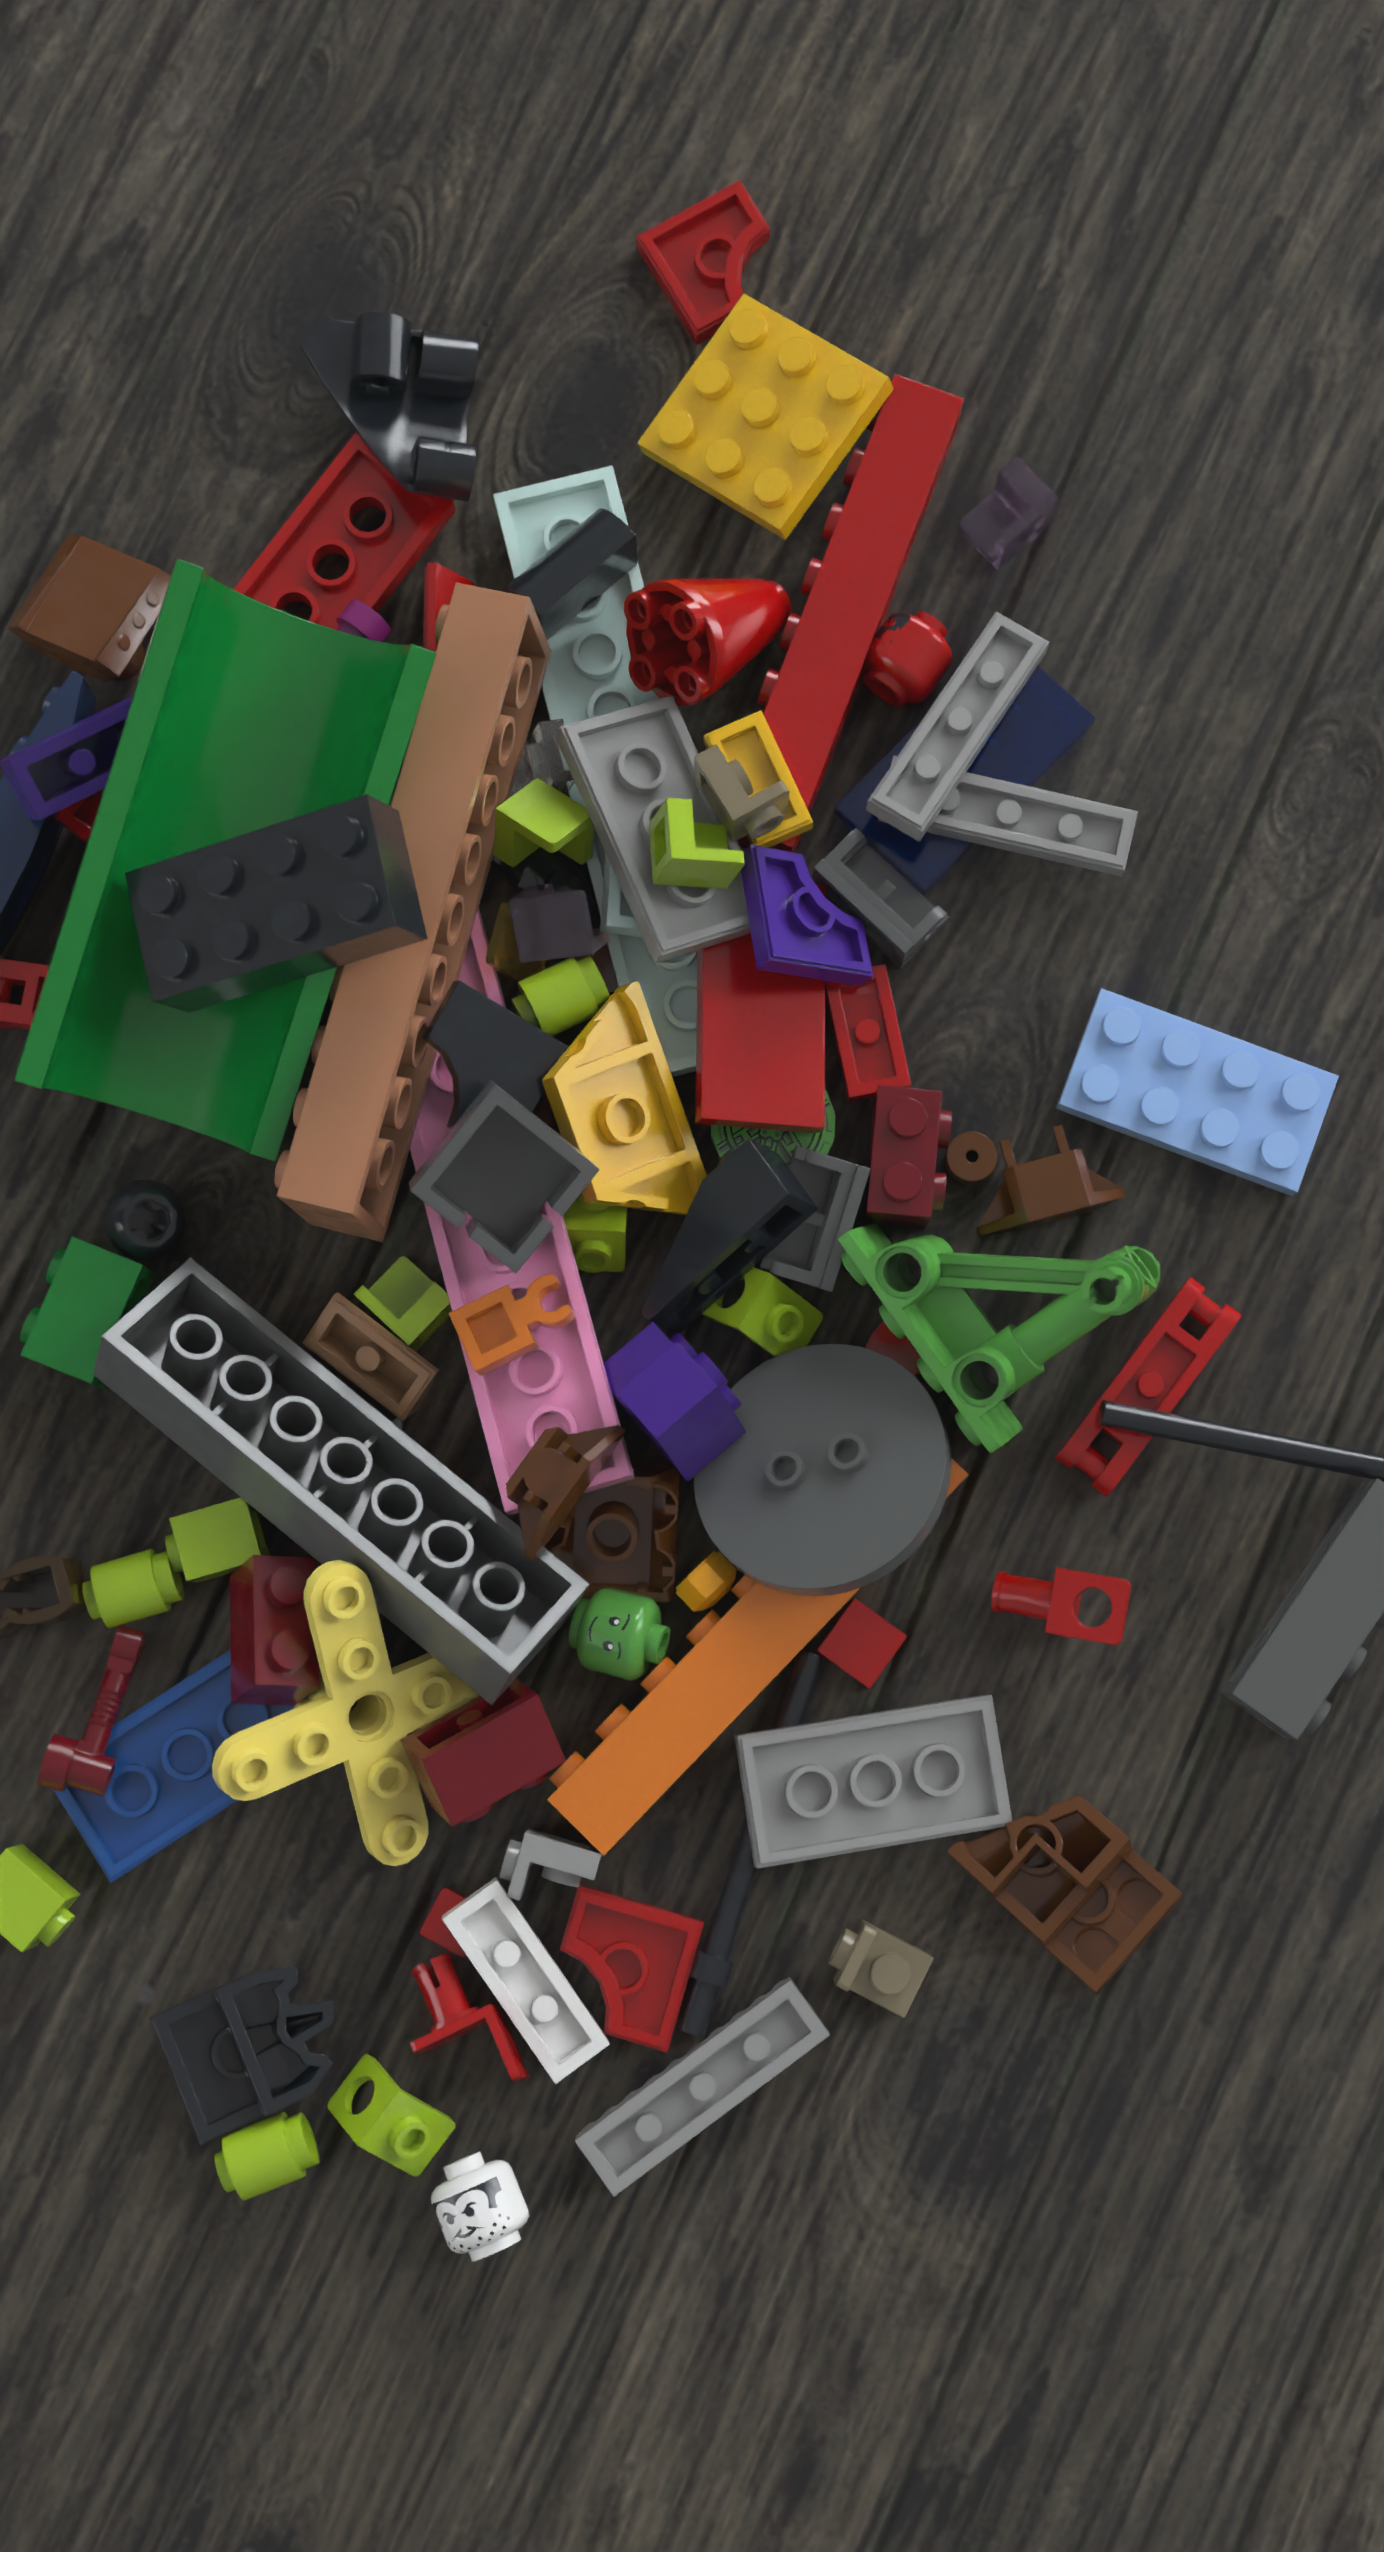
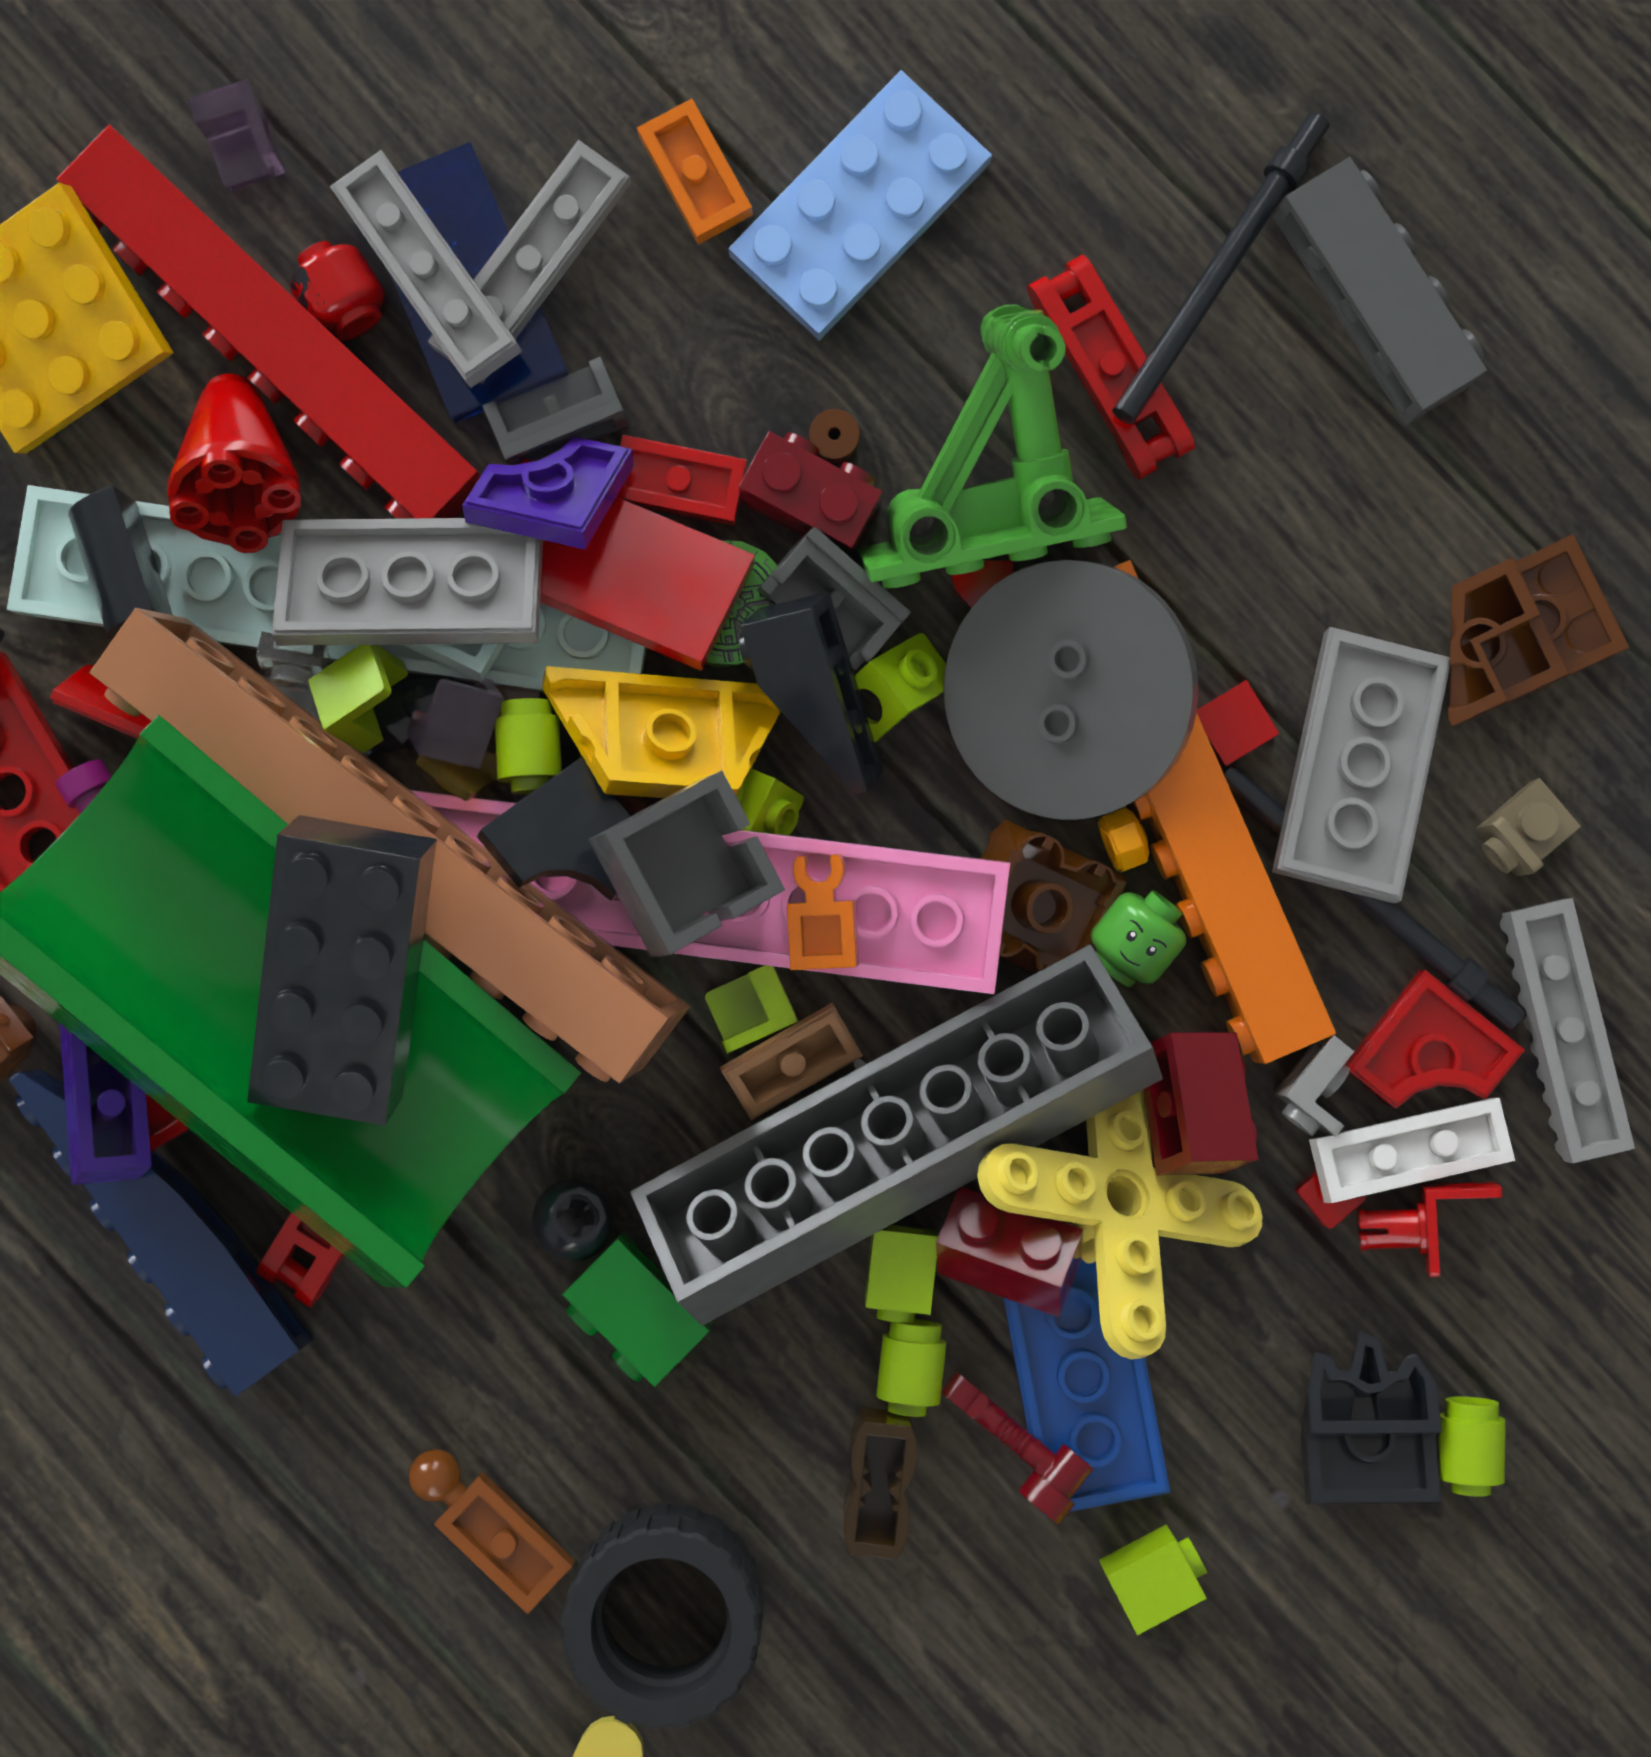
camera: 70 degrees left, 5 degrees up
lime bracket [327,2054,456,2177] -> none
white head [431,2151,529,2262] -> none
reddish brown piece [506,1425,626,1561] -> none
dark purple brick [604,1322,746,1482] -> none
lime panel [649,798,745,889] -> none
dark tan bracket [694,744,789,843] -> none
yellow tile [703,710,813,848] -> none
reddish brown piece [976,1125,1125,1236] -> none
red bracket [991,1567,1131,1645] -> none
none -> orange plate [637,98,753,245]

